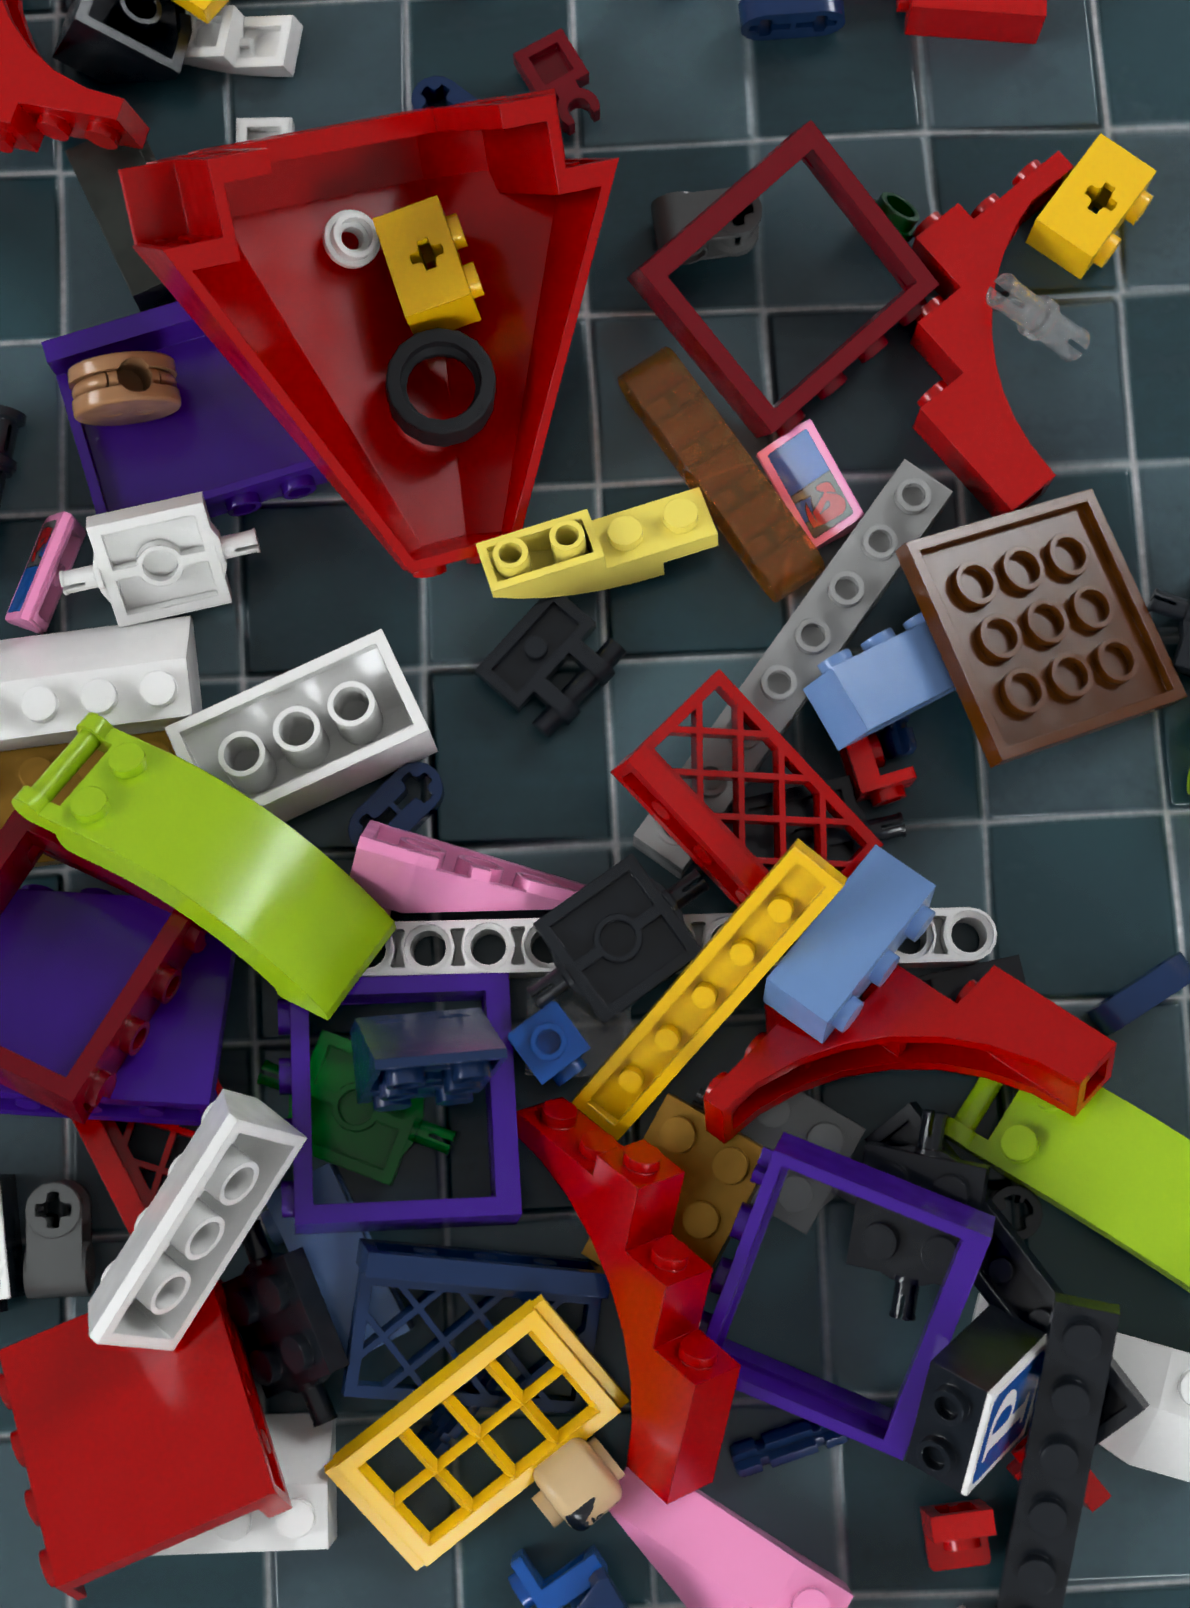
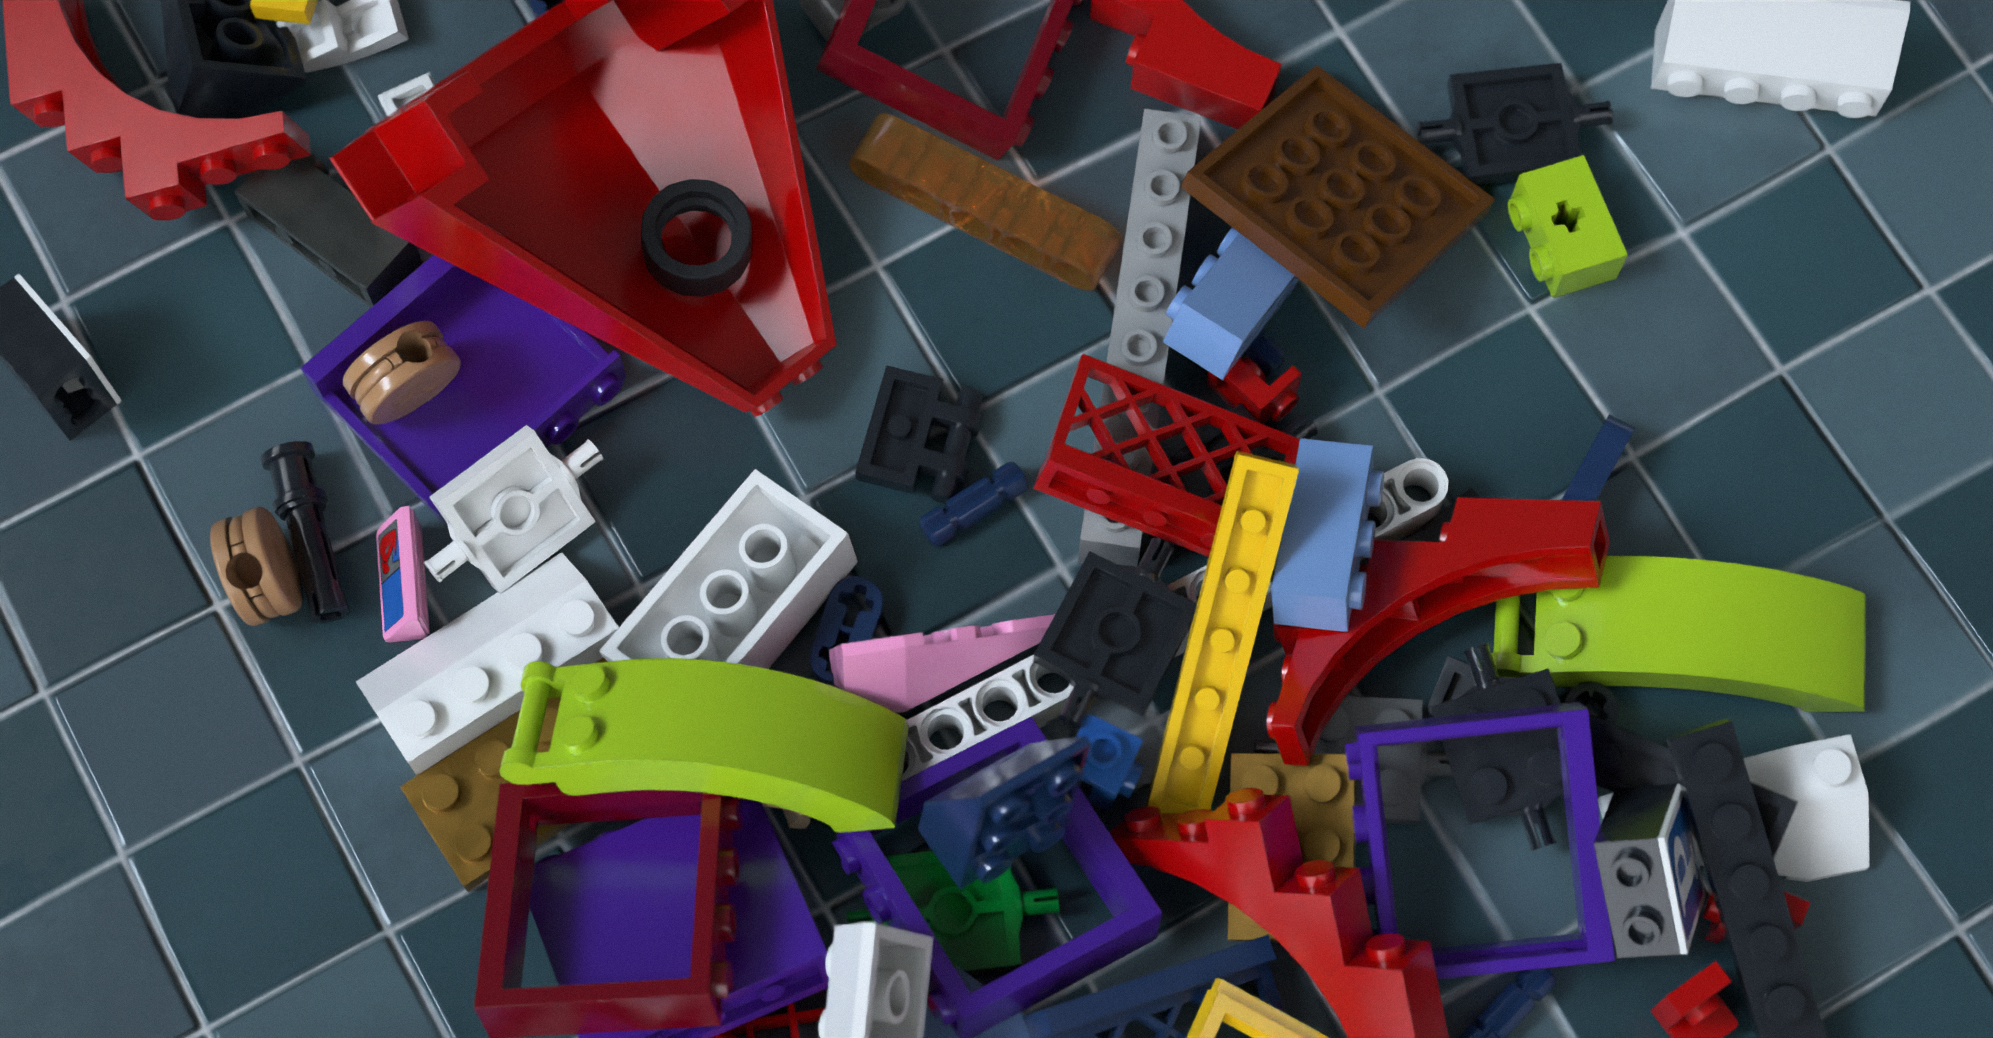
camera: 30 degrees left, 10 degrees down
white plate [323,210,380,269] -> none
yellow brick [372,195,485,335] -> none
light yellow slope [475,487,719,599] -> none
slope [756,419,864,553] -> none
none -> dark blue axle [919,462,1028,546]

